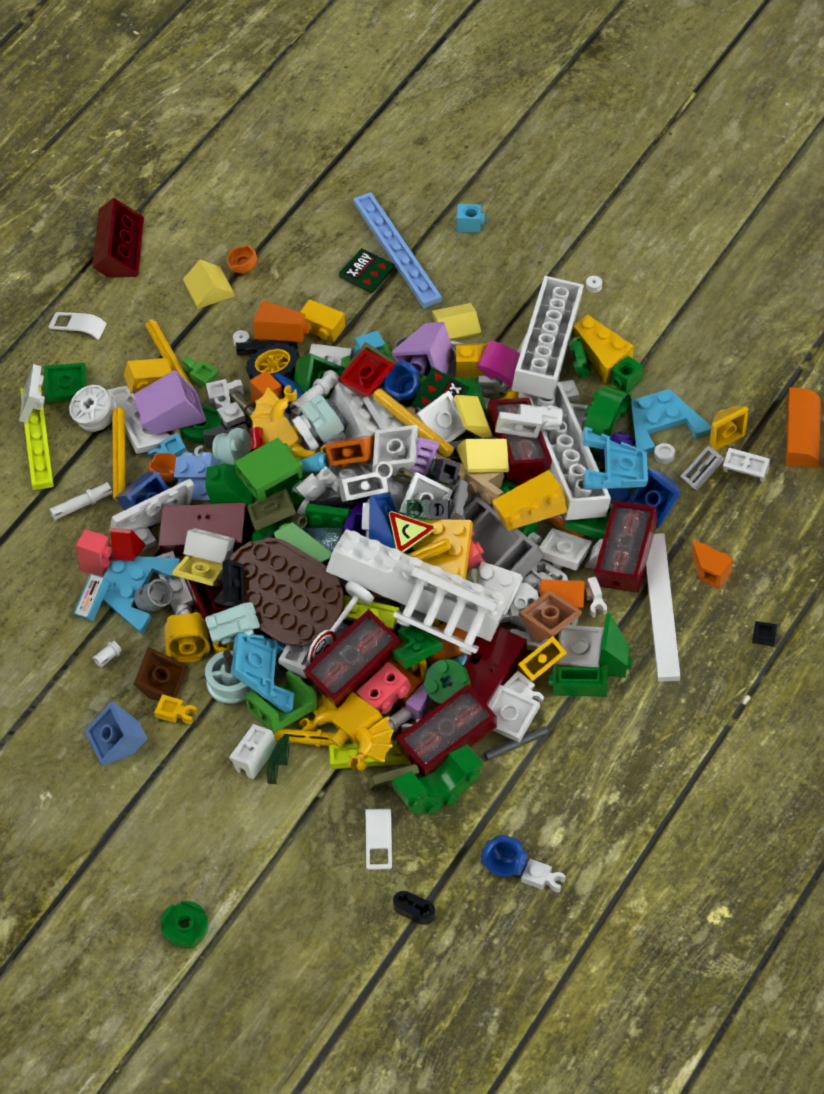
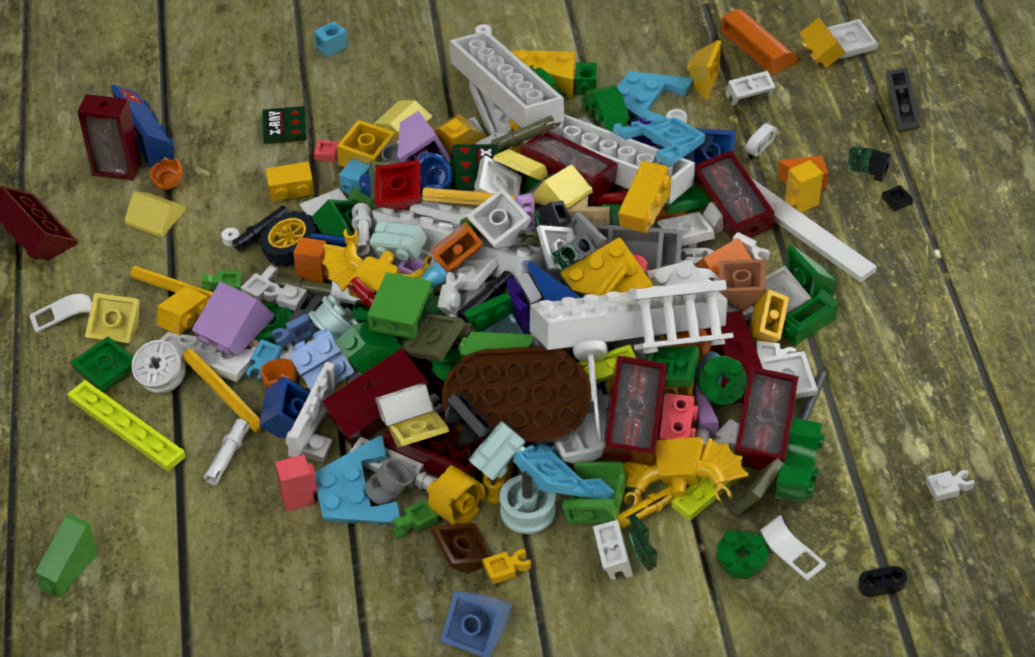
camera: 40 degrees left, 5 degrees down
white hinge [19,364,45,423] -> none
slope [73,573,110,622] -> none
white pin [92,641,122,668] -> none
red slope [110,527,145,561] -> none
orange slope [253,301,309,342] -> none
white plate [291,415,319,451] -> none
white hinge [338,462,393,502] -> none
light blue plate [353,192,442,309] -> none
piece [388,511,435,553] -> none
dark pink slope [476,340,520,389] -> none
blue hair [480,834,528,877] -> none
white plate [495,404,563,438] -> none
light grey tile [680,445,725,491] -> none
none -> dark red brick [77,94,141,181]
none -> light yellow slope [85,293,140,344]
none -> blue slope [111,84,175,168]
none -> medium blue plate [272,313,316,347]
none -> coral tile [313,140,339,162]
none -> yellow brick [337,119,397,167]
none -> bright green plate [392,499,439,539]
none -> olive pin [491,115,556,152]
none -> green plate [716,530,768,579]
none -> white beam [745,123,777,157]
none -> yellow brick [785,160,823,213]
none -> leg [847,146,891,182]

